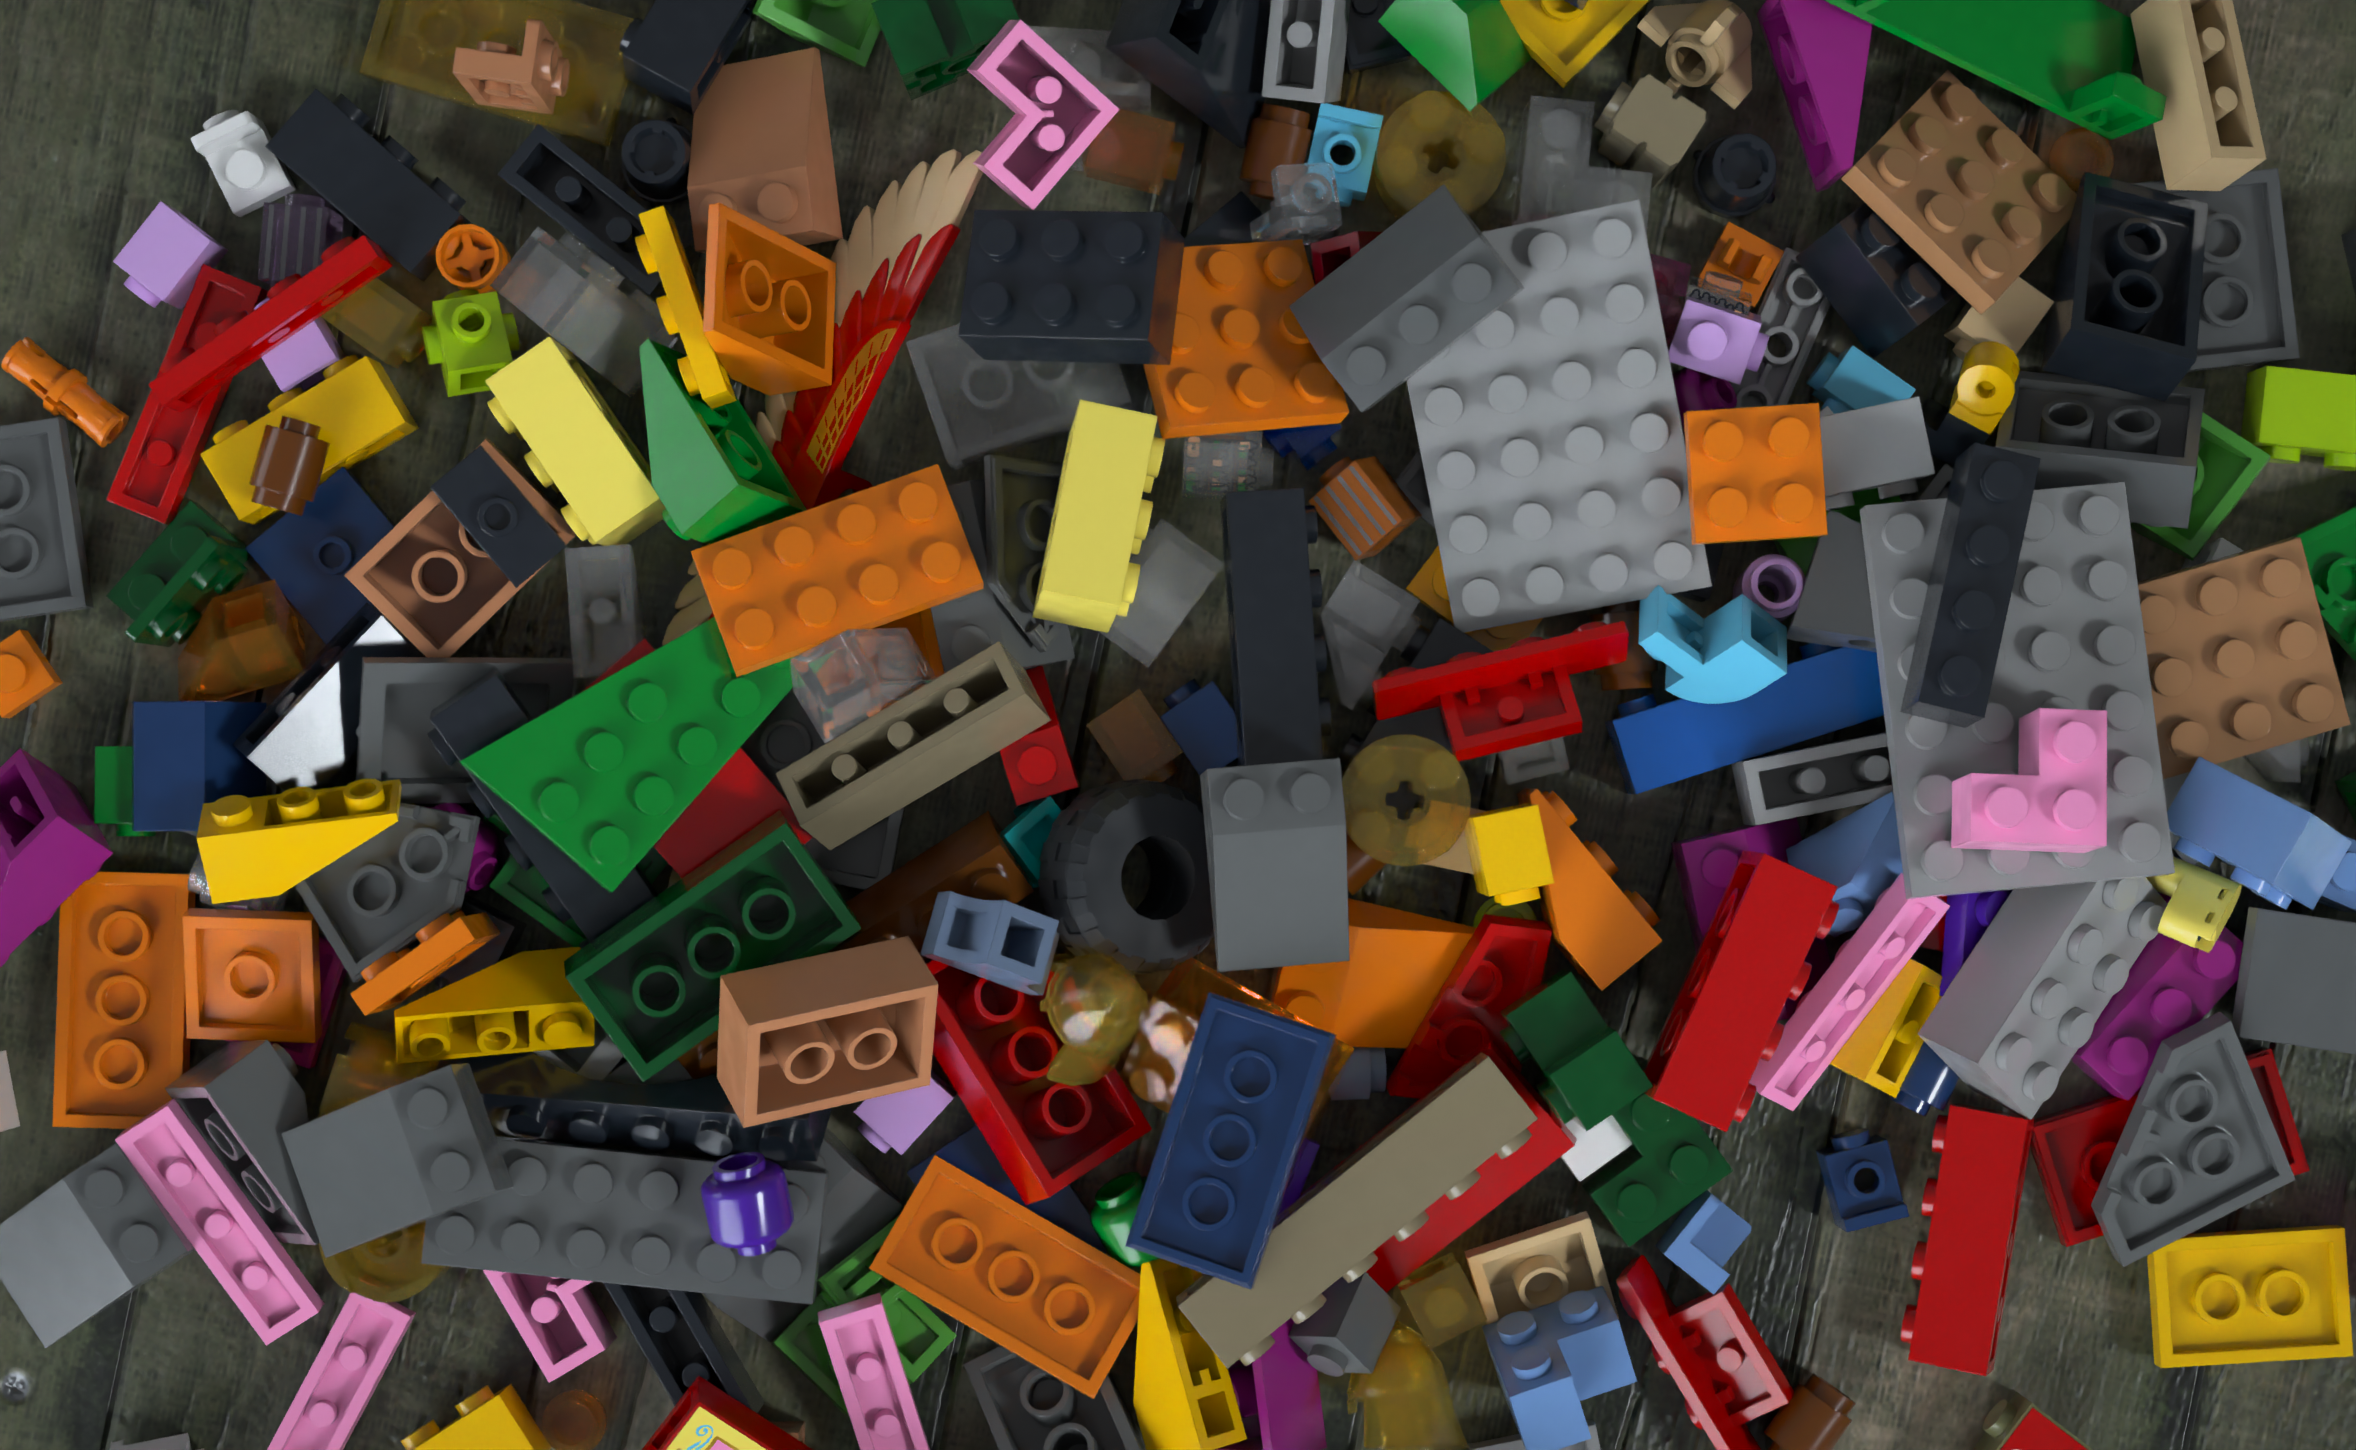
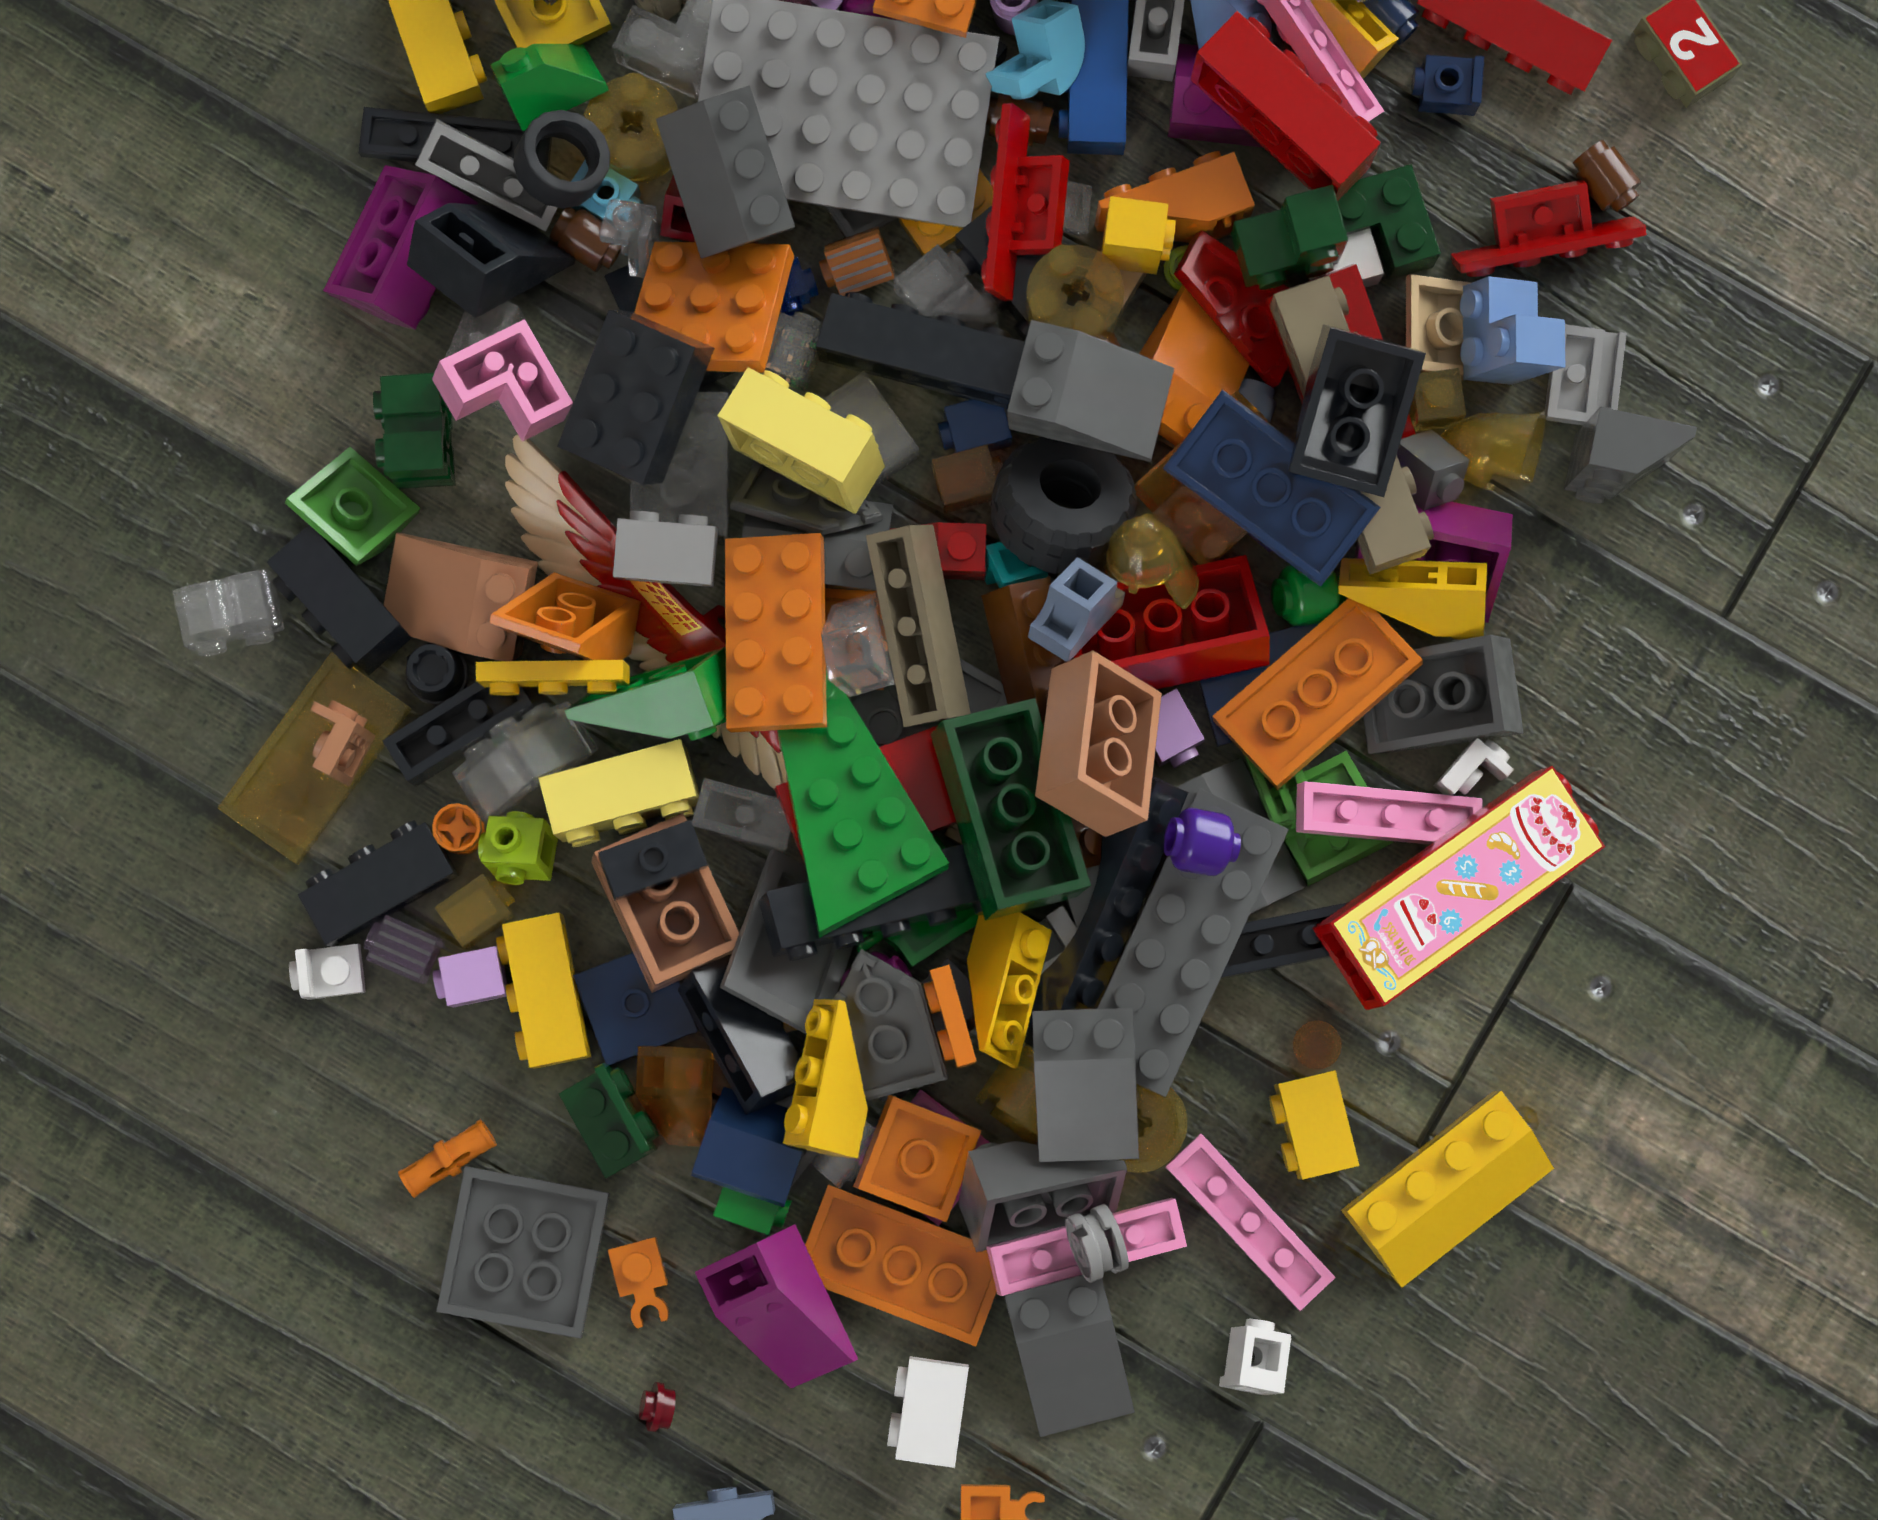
camera: 75 degrees left, 5 degrees down
red plate [106,264,268,525] -> none
lavender brick [113,201,228,309] -> none
red plate [148,235,393,413] -> none
reddish brown brick [249,416,330,516] -> none
bright pink brick [483,1270,617,1383] -> none
clear orange brick [1085,109,1185,195] -> none
medium blue panel [1655,1190,1751,1295] -> none
none -> black tyre [513,110,611,209]
none -> light grey brick [613,511,718,587]
none -> light grey wheel [1065,1204,1129,1283]
none -> black slope [1288,324,1426,497]

